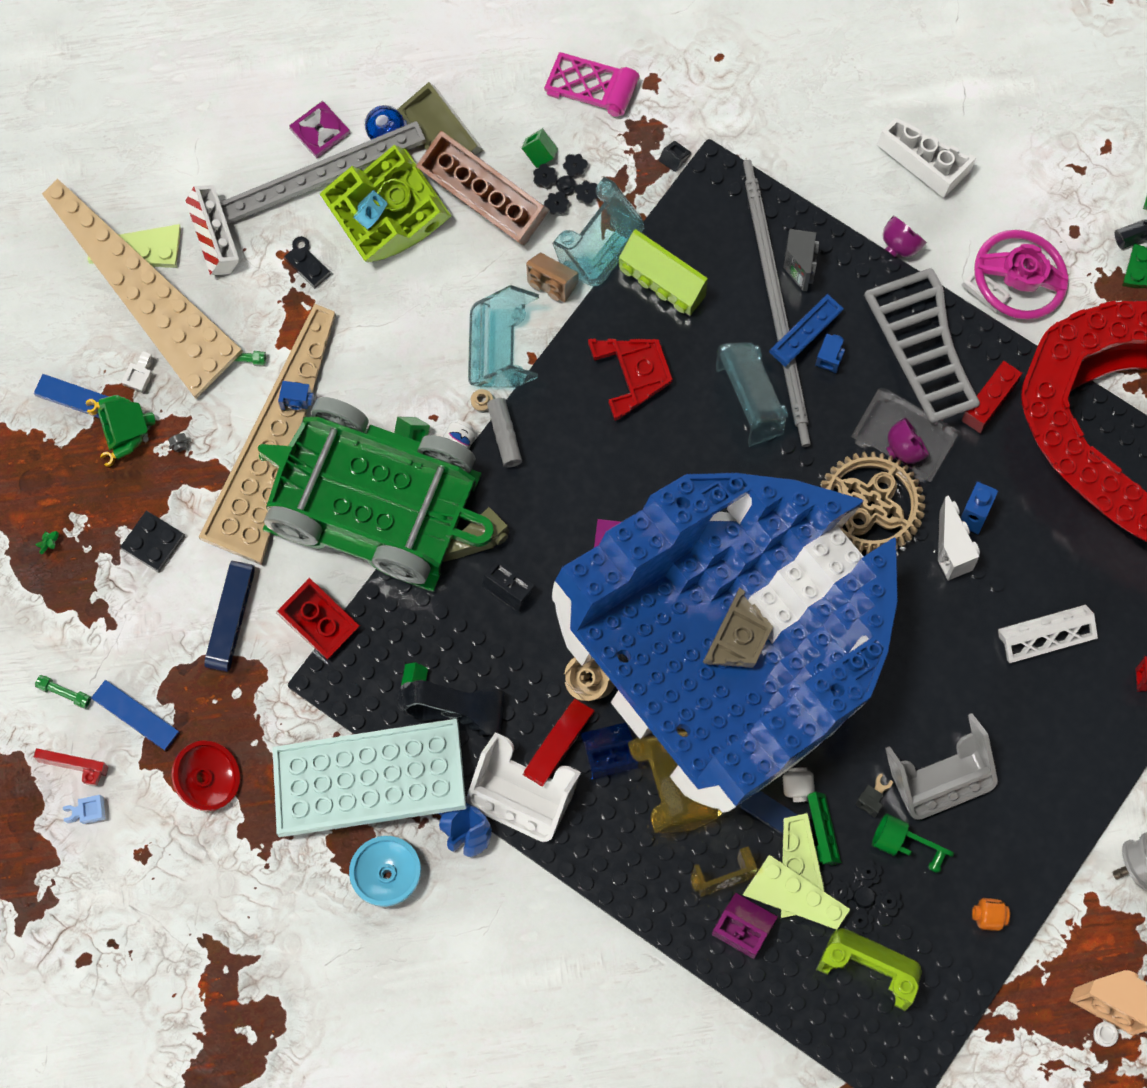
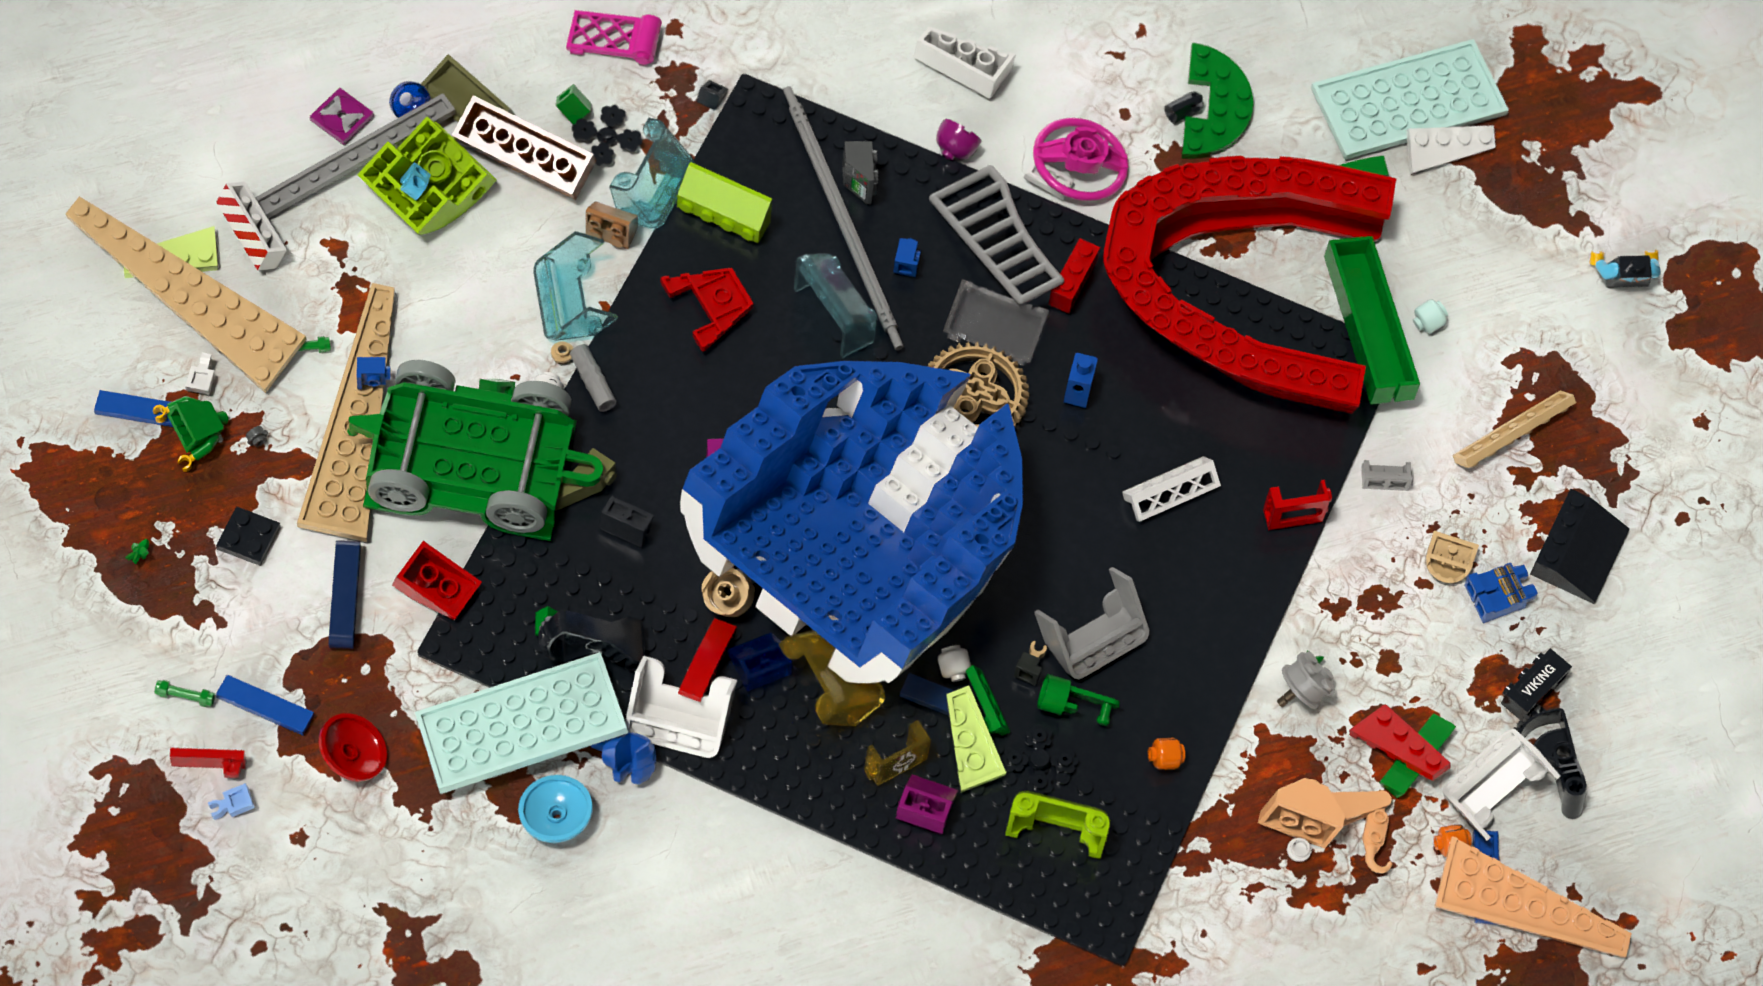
camera: 20 degrees left, 10 degrees down
black hinge [284,236,331,289] -> none
dark tan wing [703,588,773,667] -> none
yellowish green wing [743,855,850,930] -> none
blue tile [769,294,844,367] -> none
magenta cylinder [886,418,929,464] -> none
white slope [938,496,980,581] -> none

